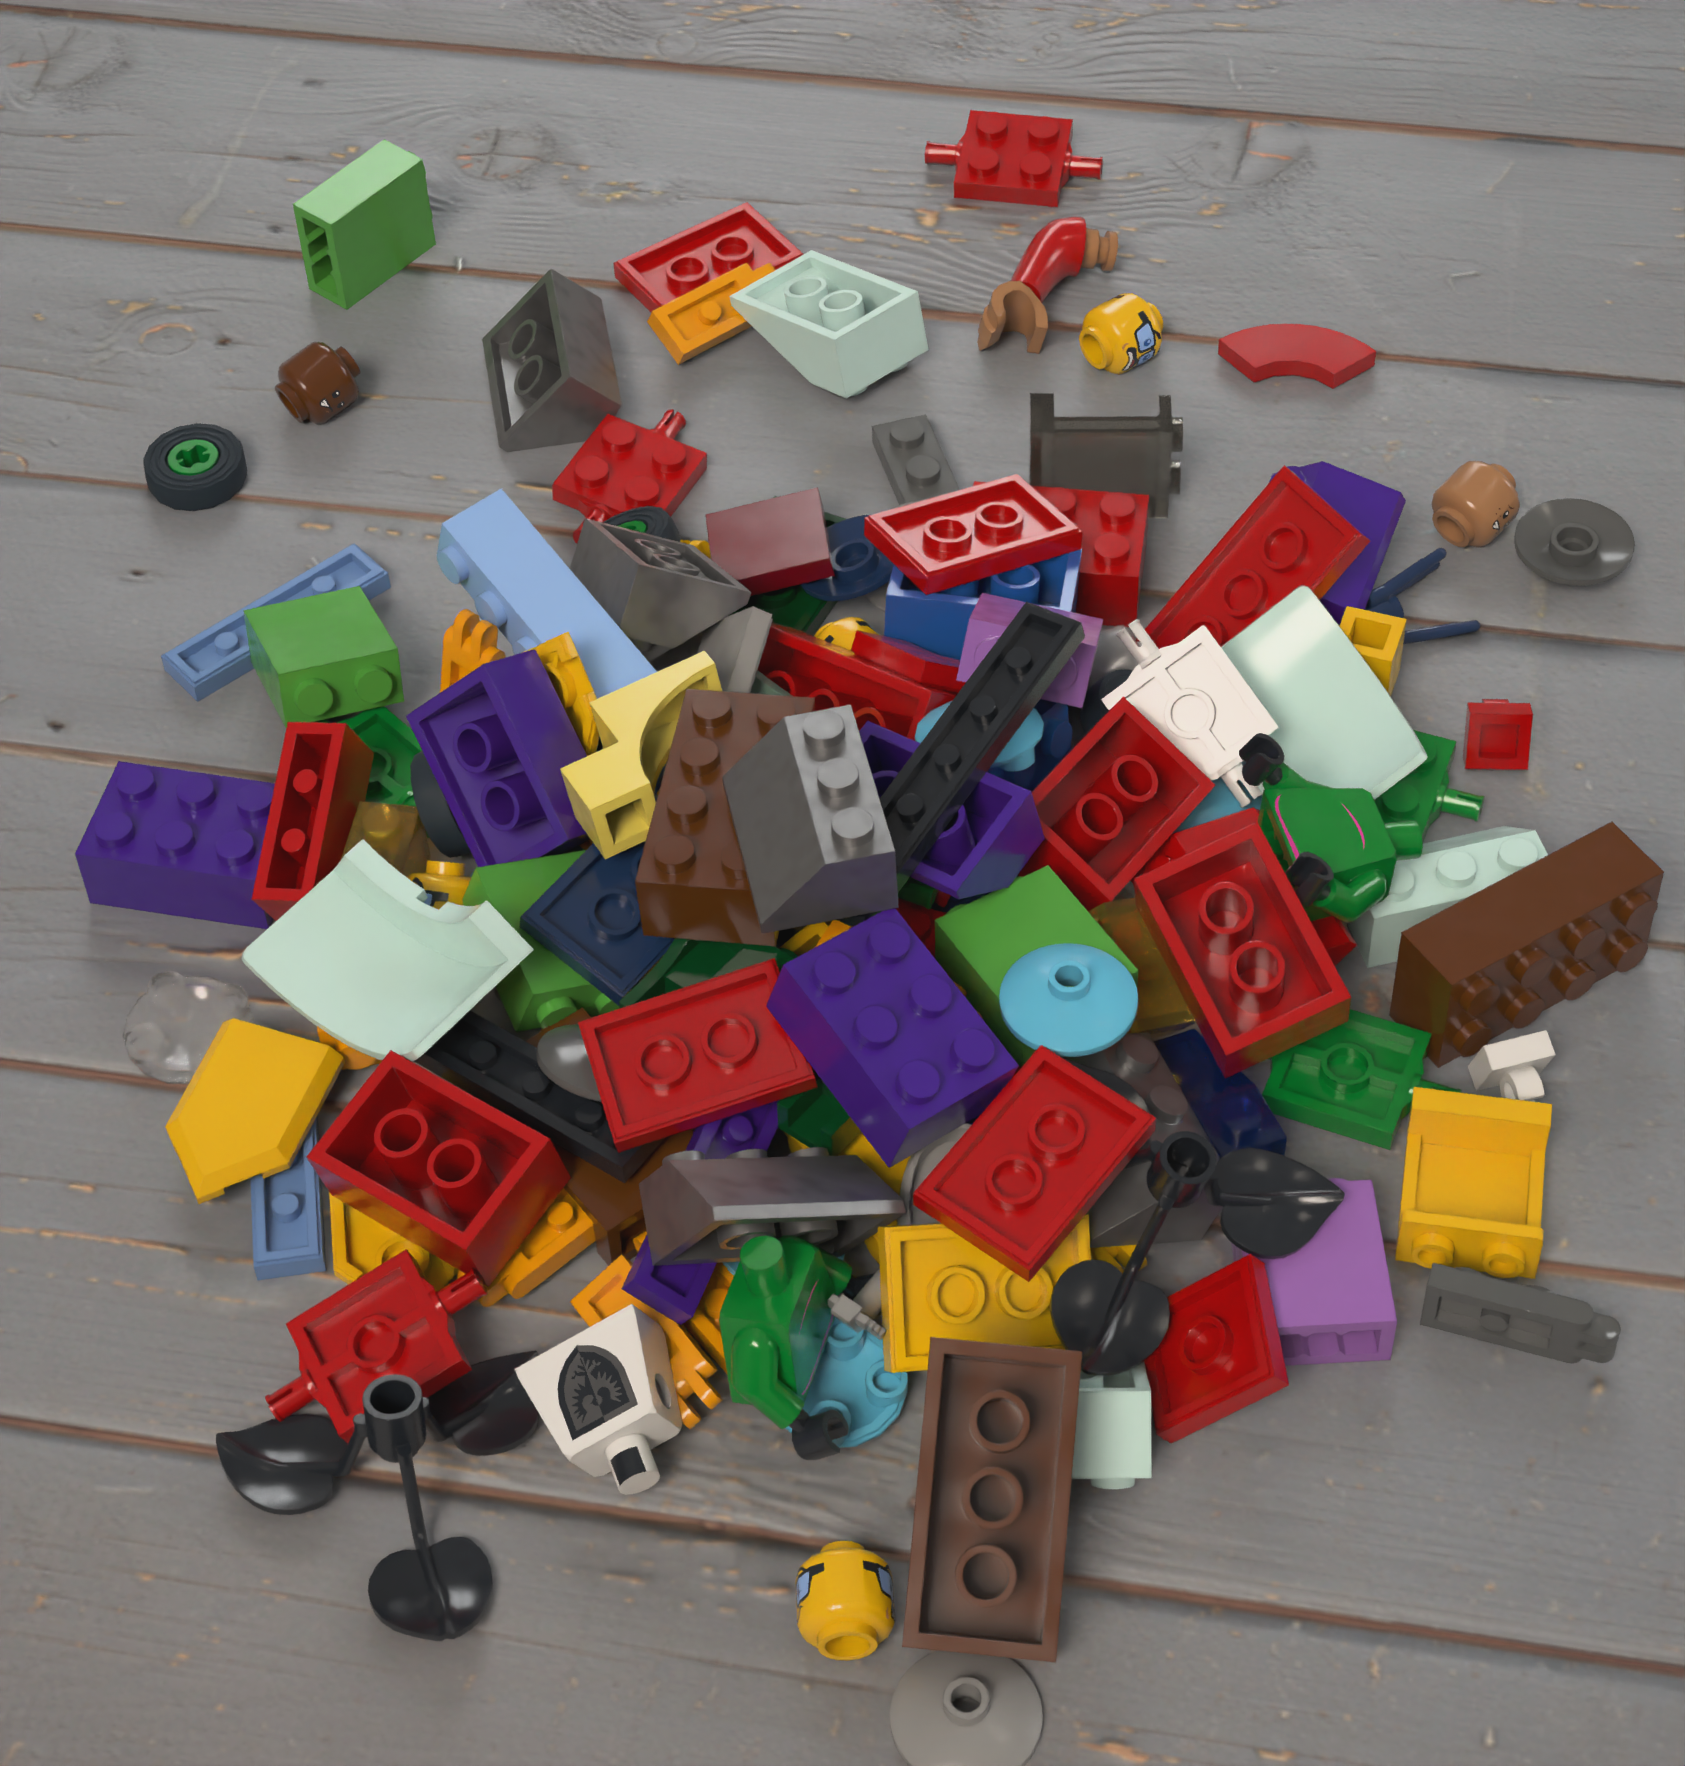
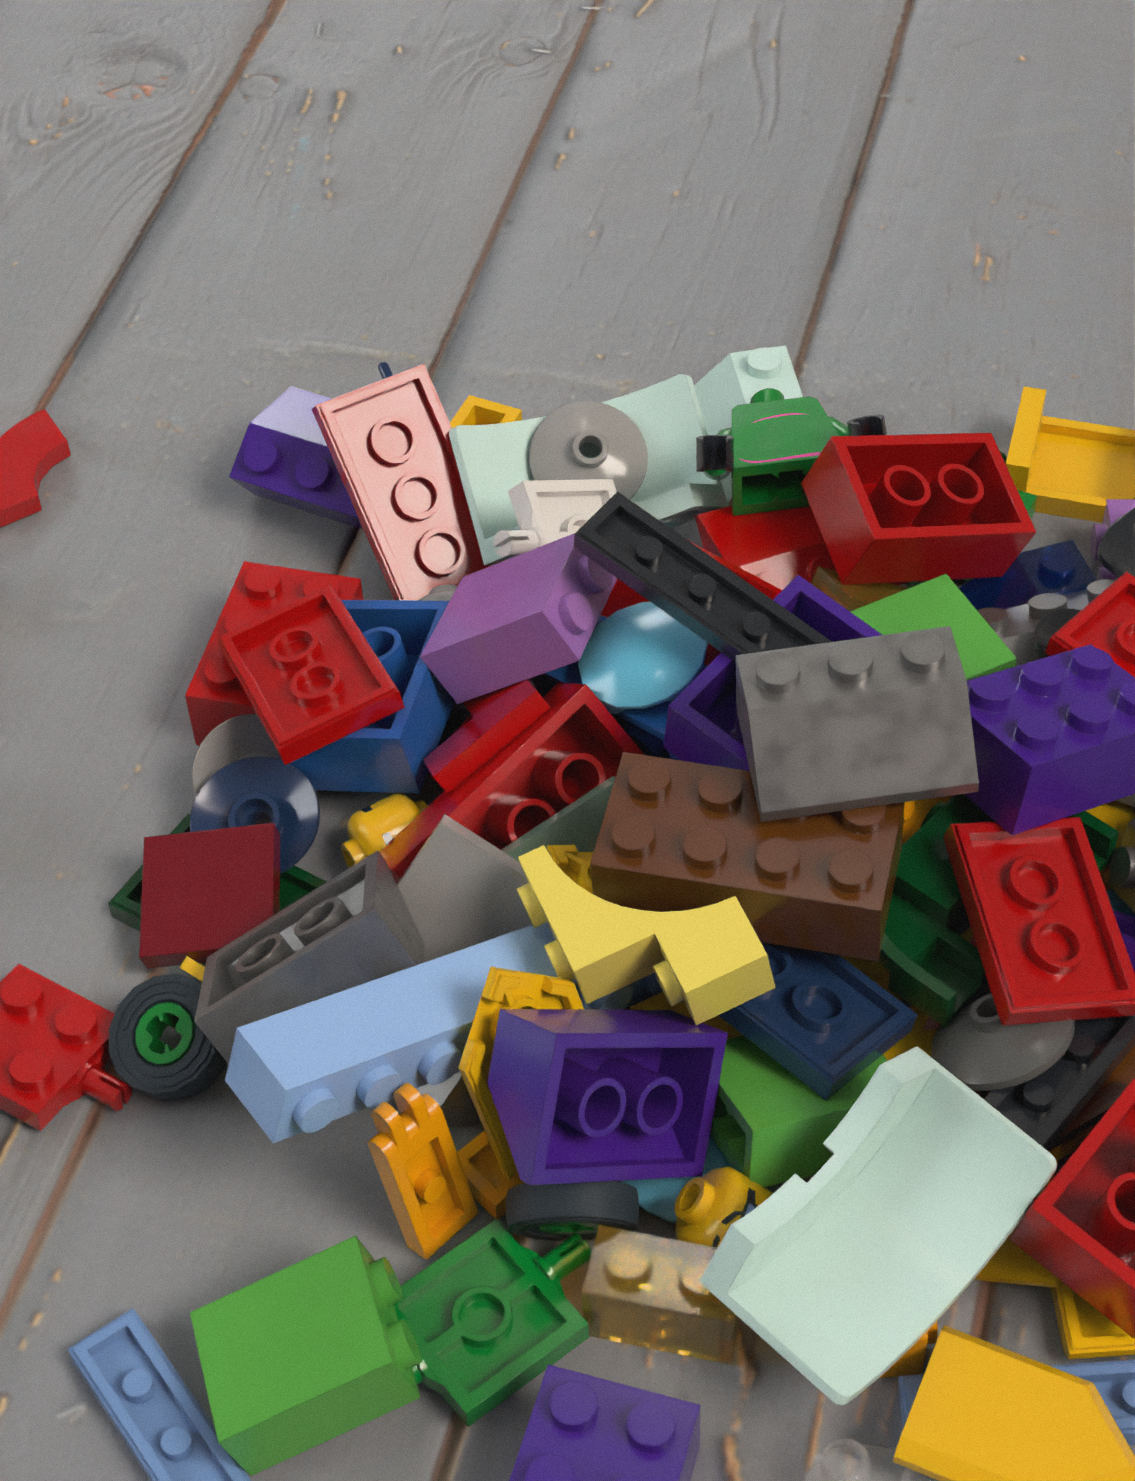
camera: 85 degrees left, 0 degrees up
red brick [252,722,374,921] -> none
dark grey hinge [872,414,960,505] -> none
medium azure dish [999,943,1138,1057] -> none
clear smoke panel [1029,393,1183,518] -> none
reddish brown brick [1389,822,1664,1068] -> none
medium nougat head [1432,461,1520,547] -> none
red tile [1463,699,1533,770] -> none
white tile [1467,1030,1555,1102] -> none
dark grey dish [1514,498,1635,586] -> none
none -> light grey dish [529,401,648,500]

